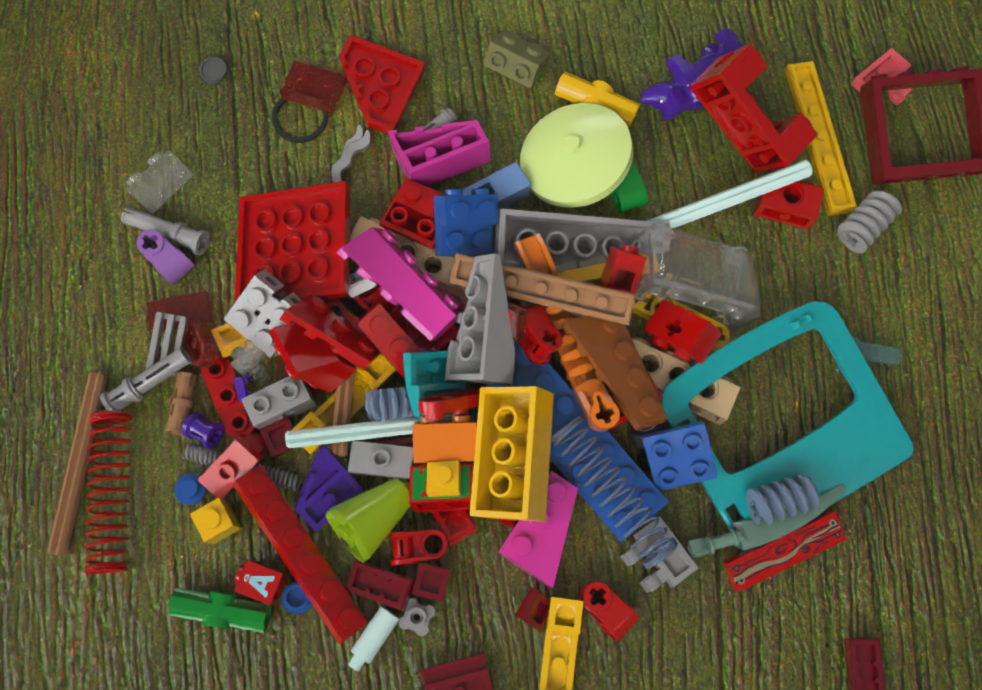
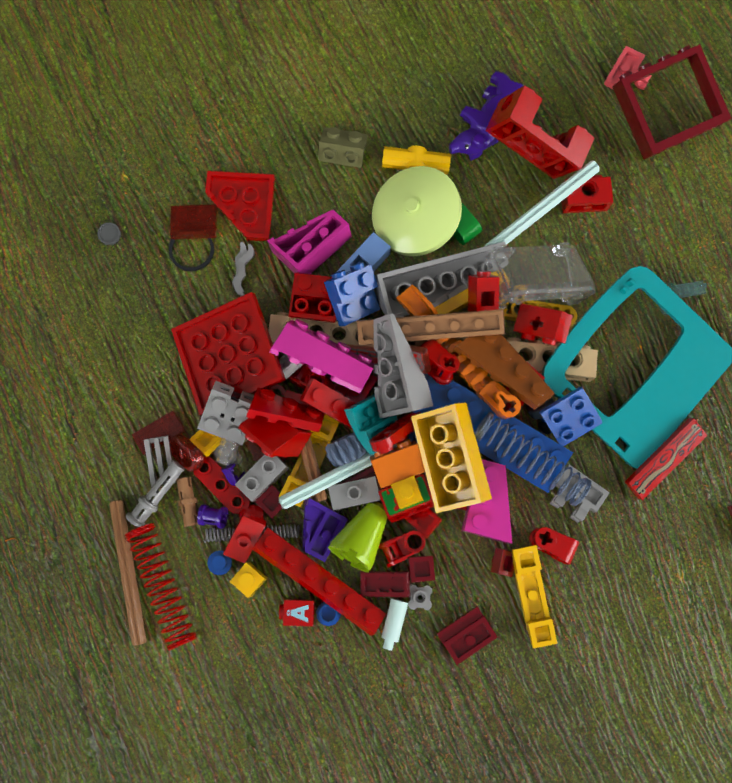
camera: 15 degrees left, 5 degrees up
light grey pin [121,206,210,256] -> none
clear bracket [126,150,194,215] -> none
medium lavender piece [136,229,195,286] -> none
green piece [168,587,272,633] -> none
light grey pin [423,108,458,130] -> none
sand green sword [686,485,846,560] -> none
sand blue piece [745,473,820,526] -> none
yellow tile [784,61,857,216] -> none
light grey piece [837,190,902,254] -> none

